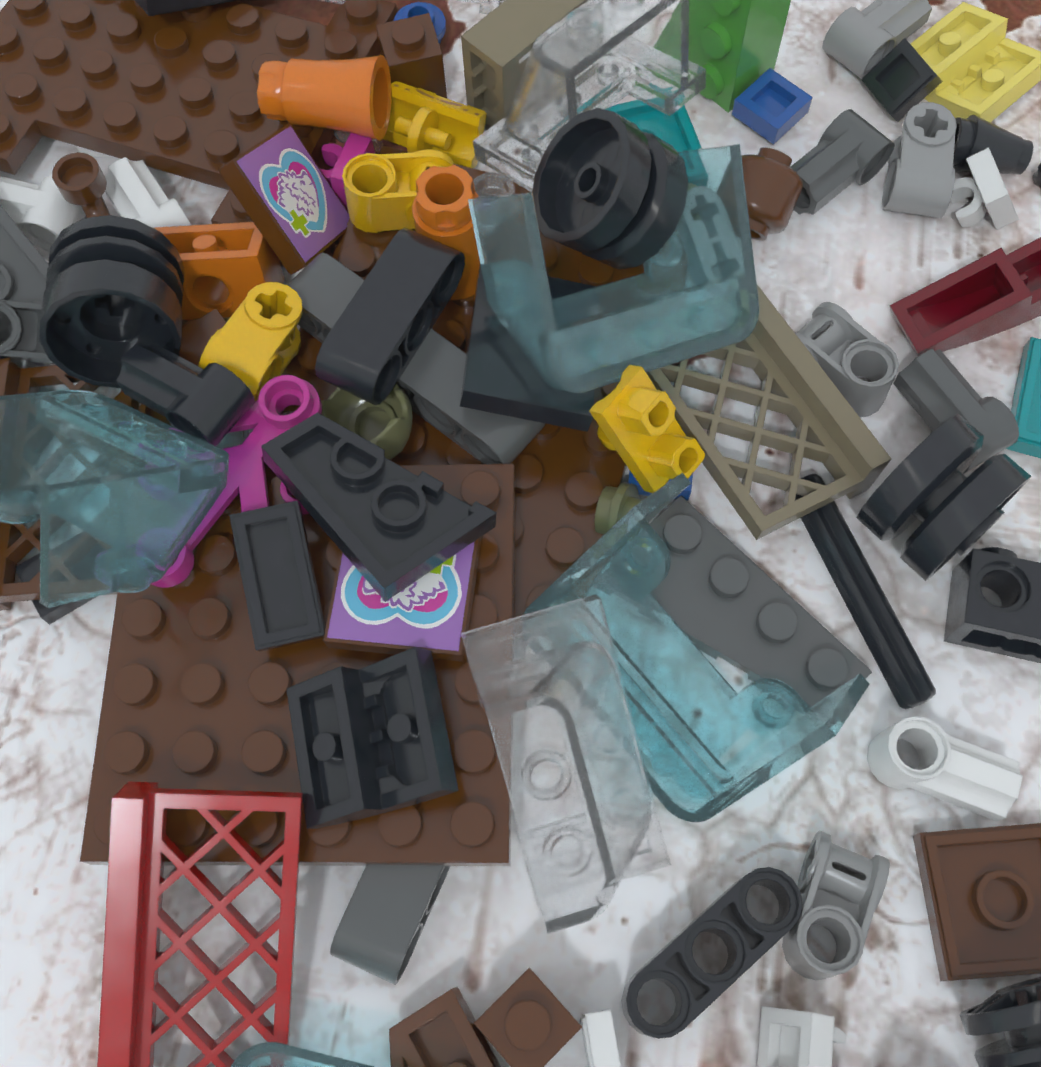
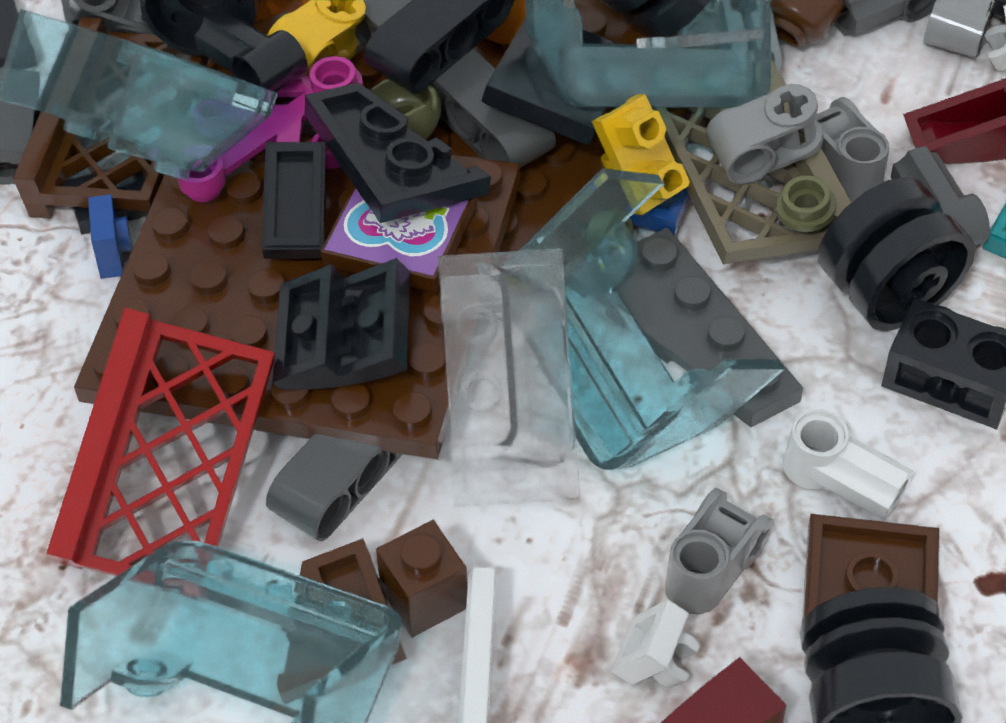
camera: 10 degrees right, 15 degrees down
black beam [621,867,803,1039] -> none
black axle [795,473,936,709] -> none
none -> blue plate [88,194,132,279]
none -> clear piece [636,28,764,50]
none -> light grey piece [706,84,823,184]
none -> olive plate [776,175,836,232]

